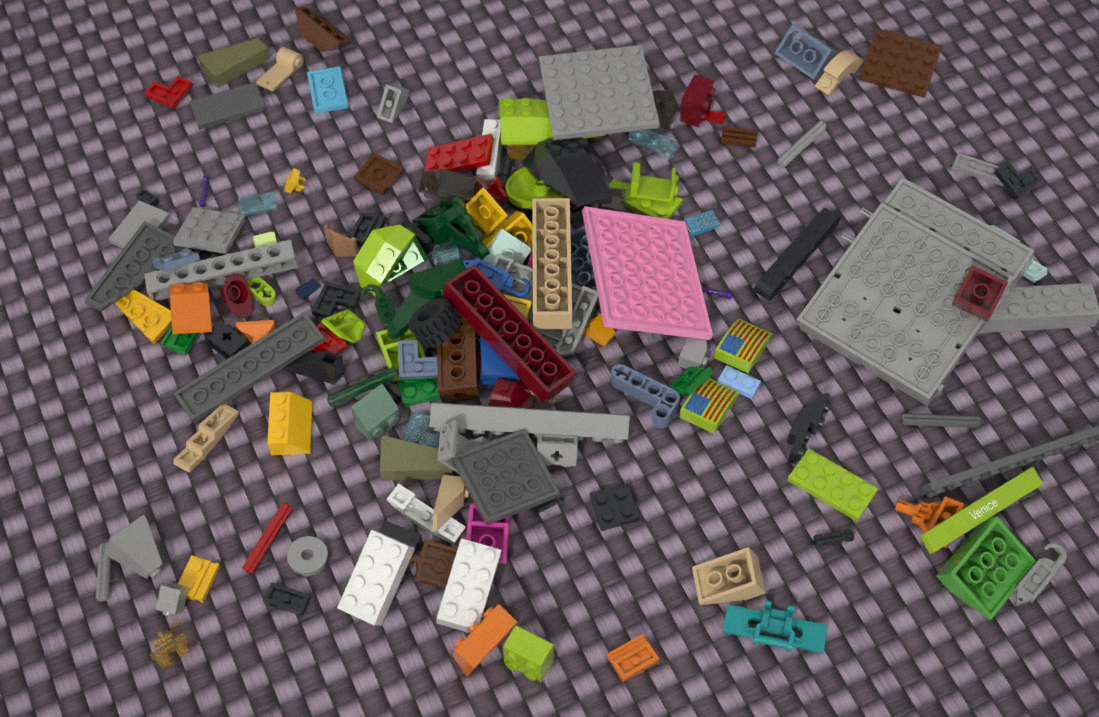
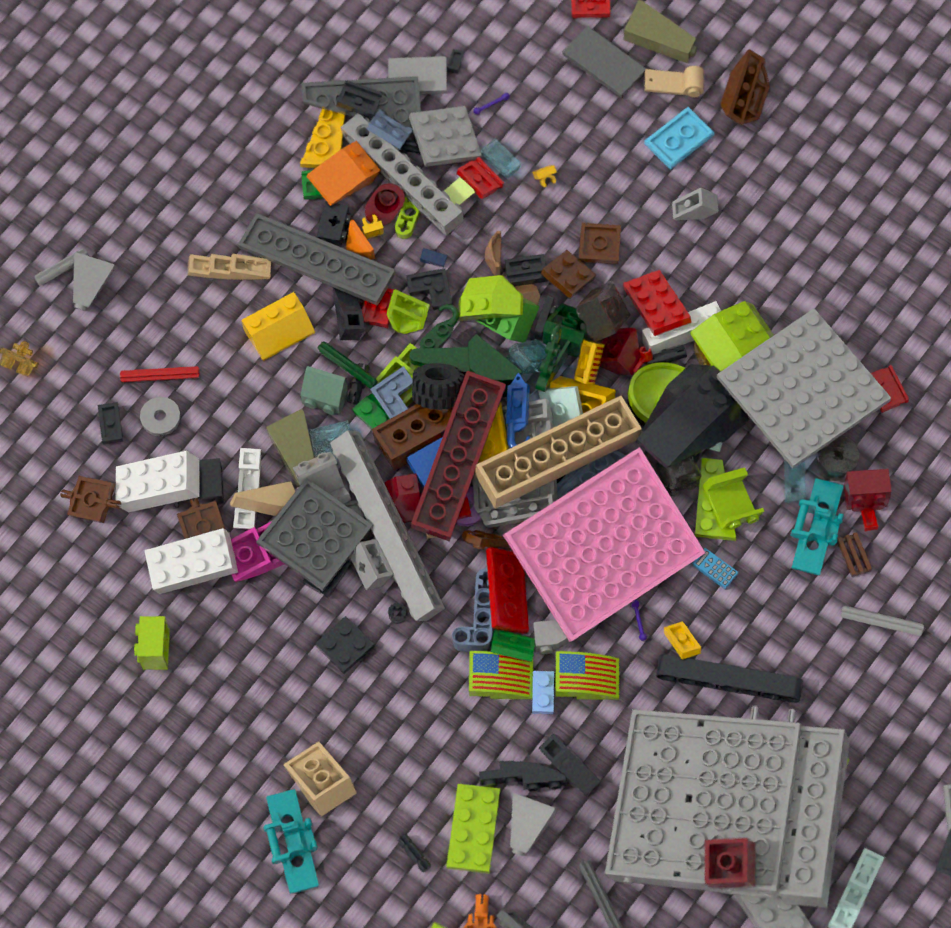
camera: 65 degrees right, 10 degrees up
light grey brick [156,582,188,616] -> none
yellow plate [178,555,220,603] -> none
orange slope [452,604,517,676] -> none
orange plate [606,634,659,682] -> none
none -> reddish brown plate [60,476,121,523]
none -> black plate [336,80,383,119]
none -> yellow tile [362,215,384,239]
none -> black bush [388,603,407,624]
none -> red plate [456,157,504,199]
none -> reddish brown hinge [462,530,508,550]
none -> red tile [486,547,529,634]
none -> light grey slope [510,793,559,856]
none -> black slope [538,733,601,796]
none -> reddish brown plate [541,250,596,299]
none -> yellow plate [664,621,701,660]
none -> teal piece [791,478,844,576]

